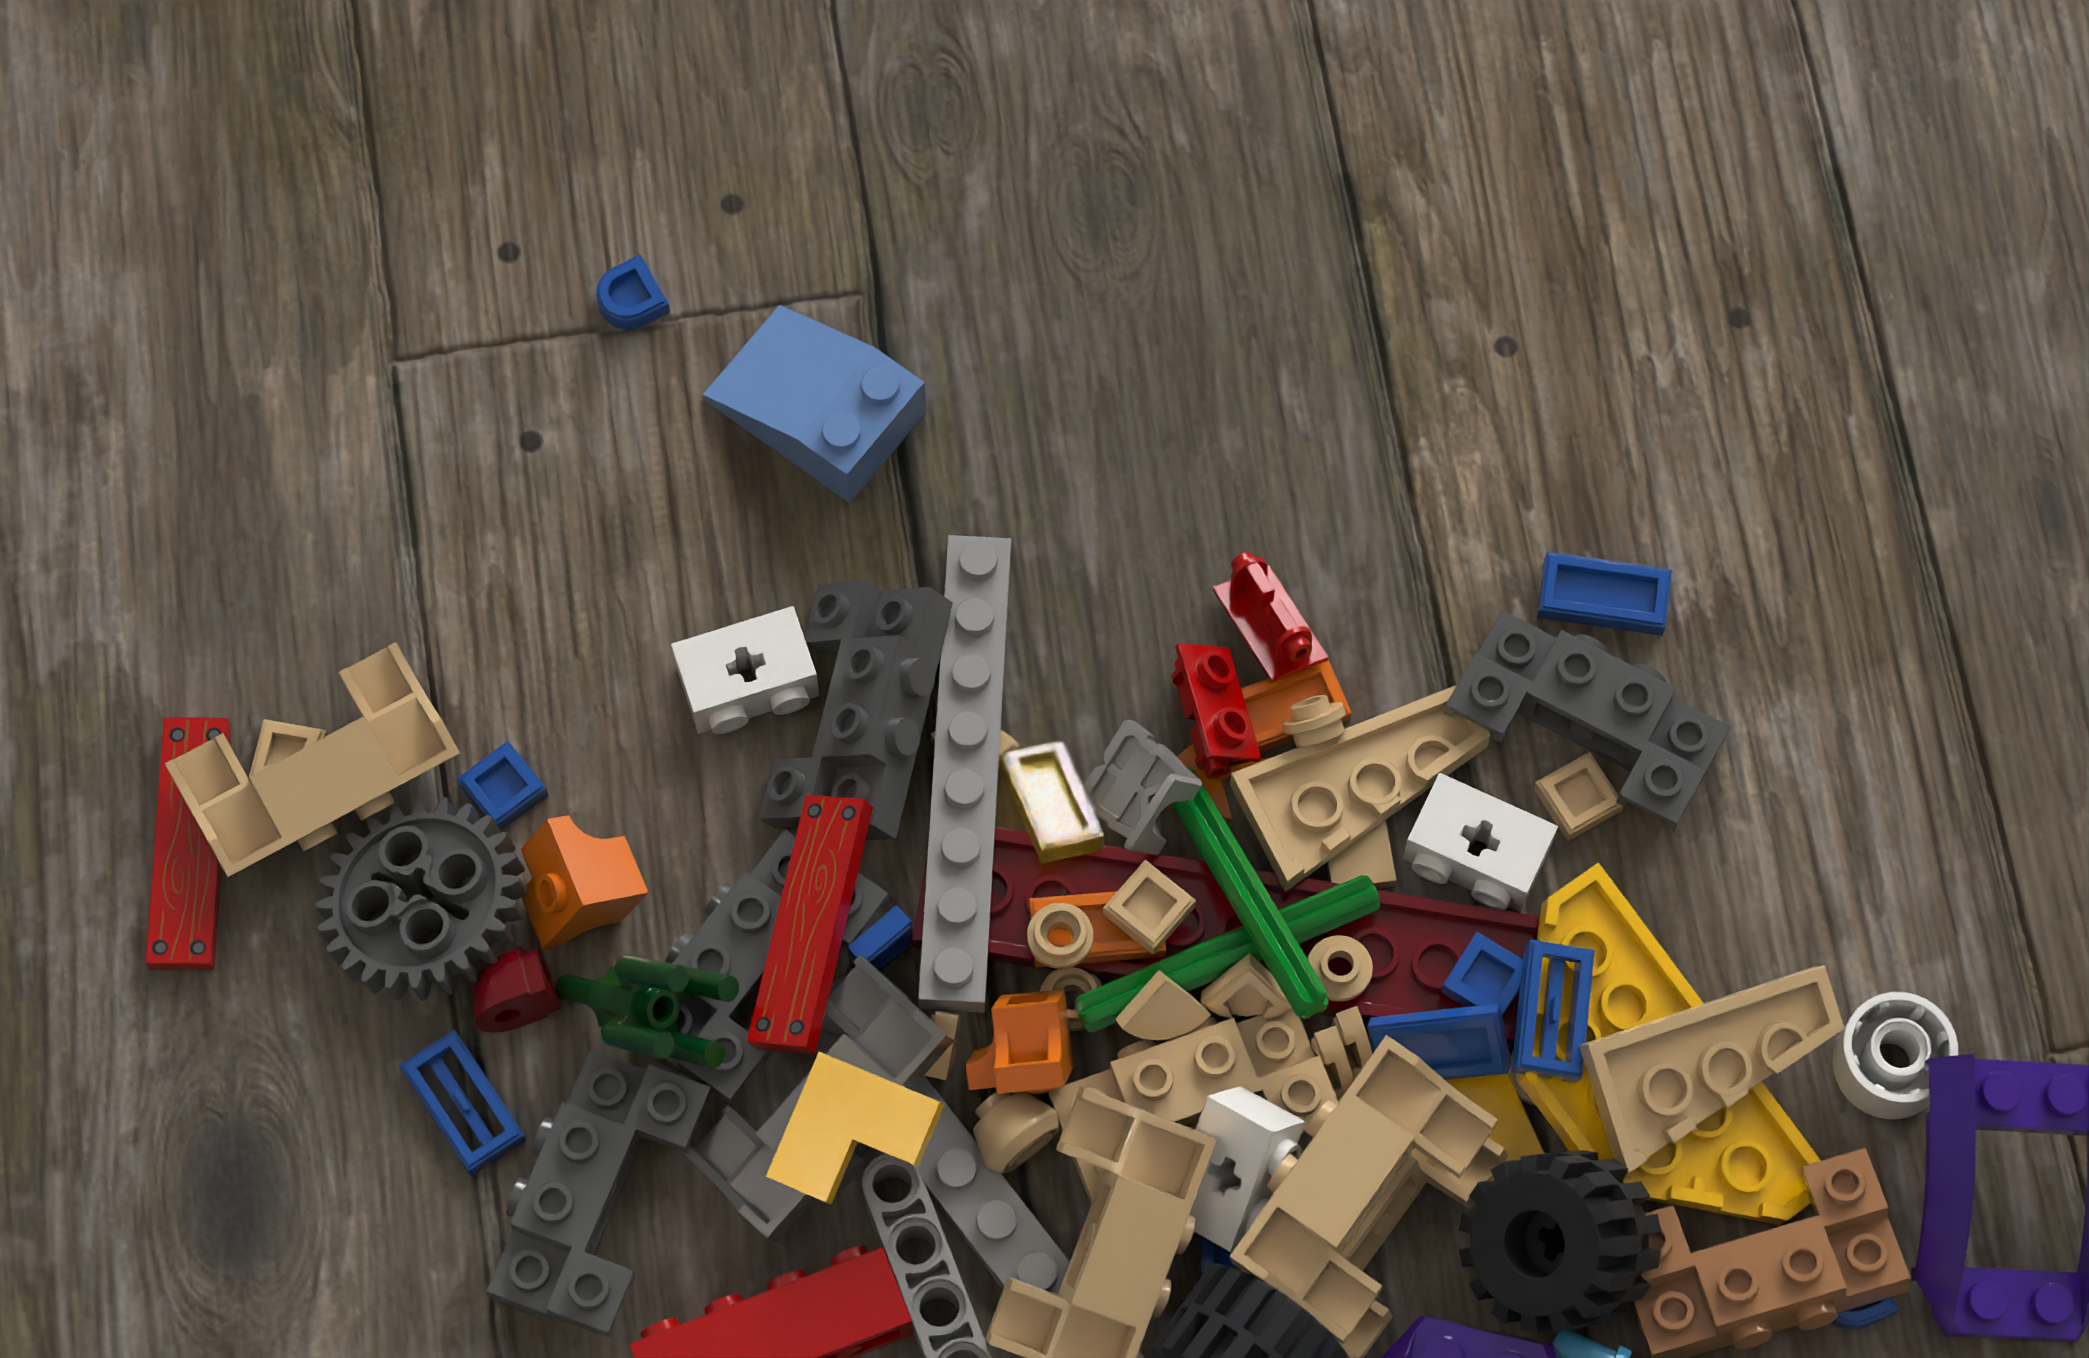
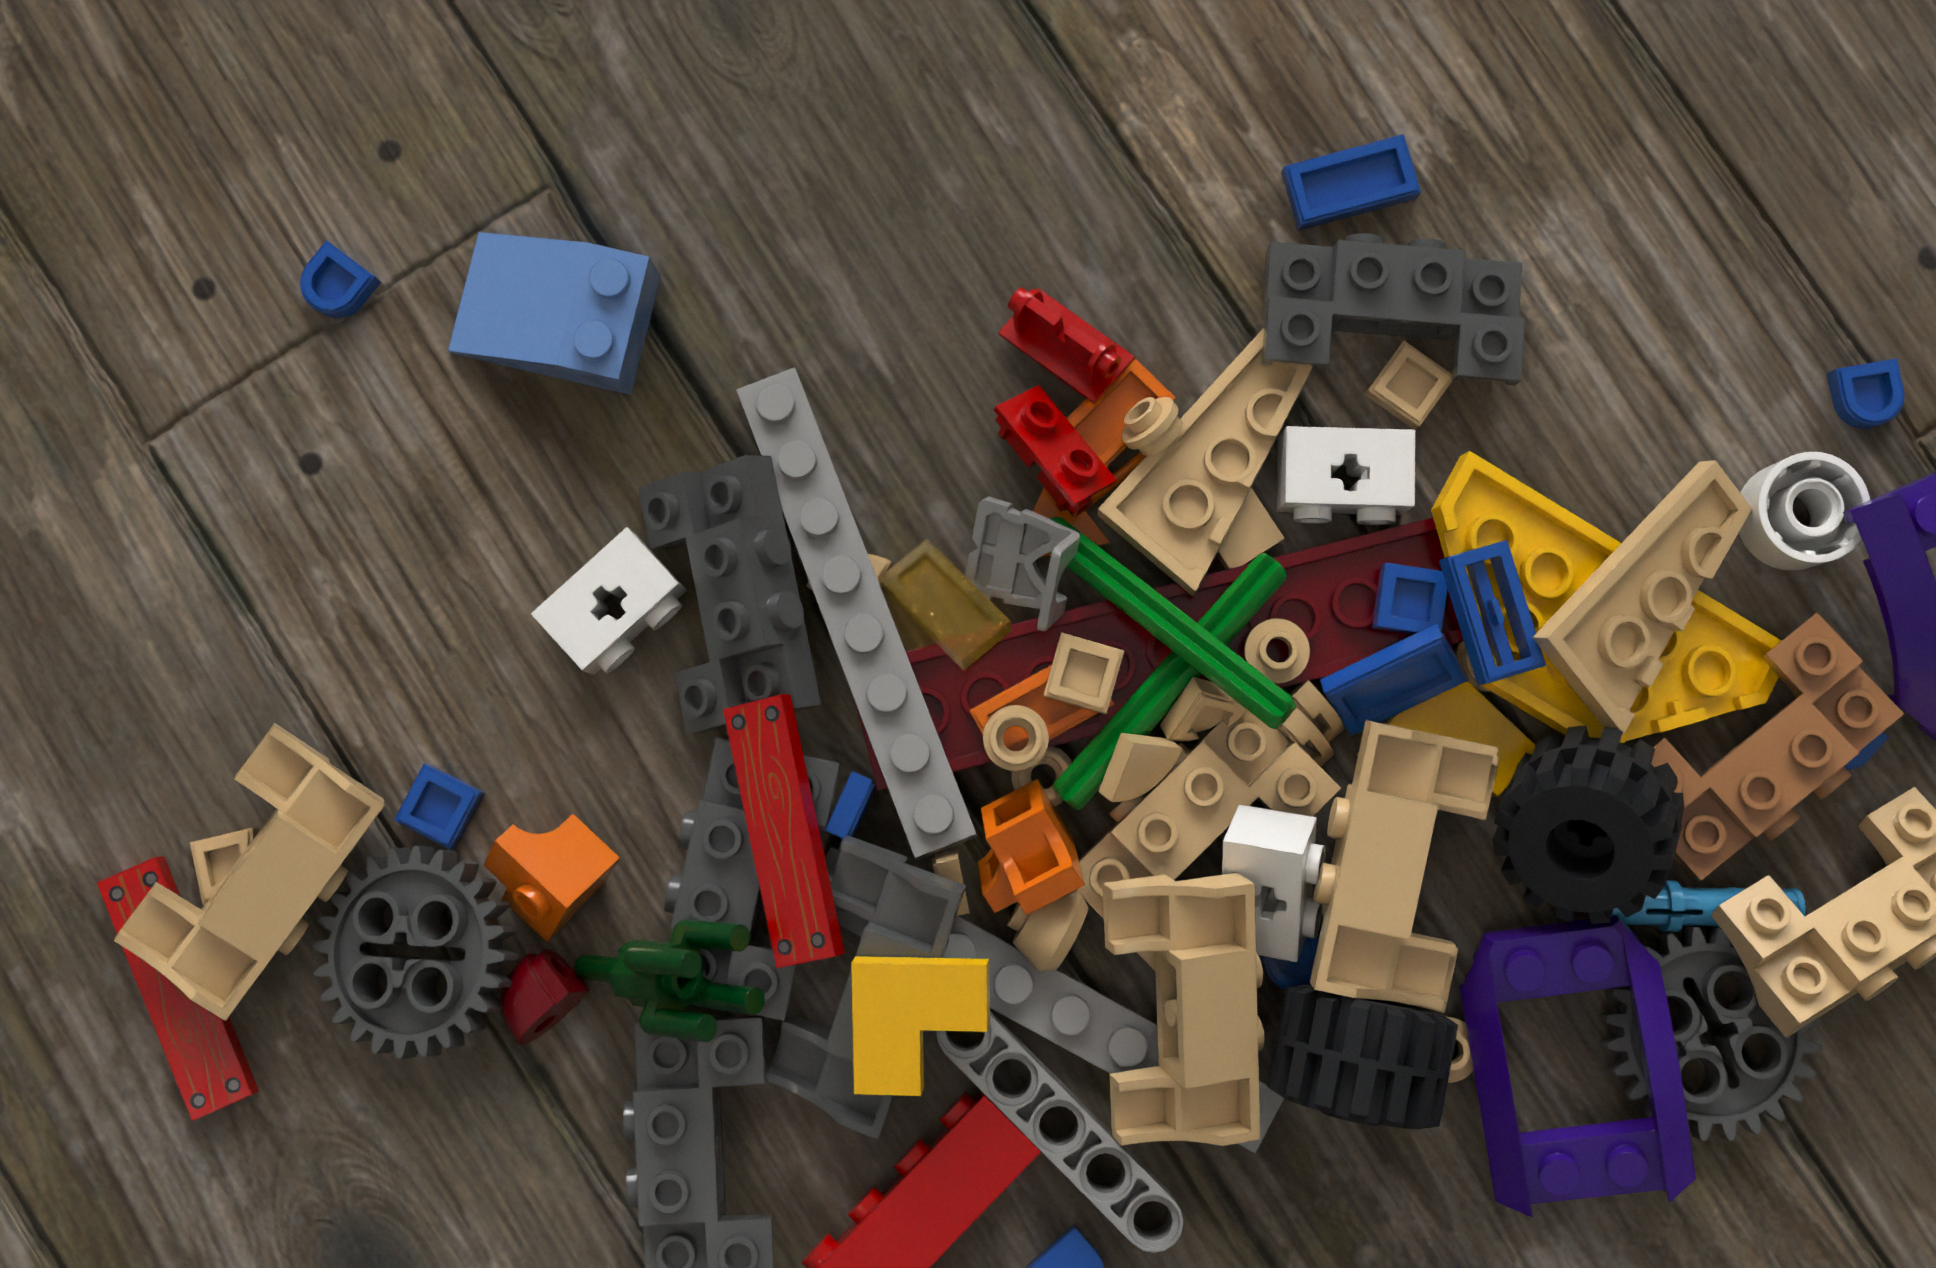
camera: 20 degrees left, 15 degrees up
blue tile [399,1029,527,1177] -> none
none -> blue tile [1827,358,1904,429]

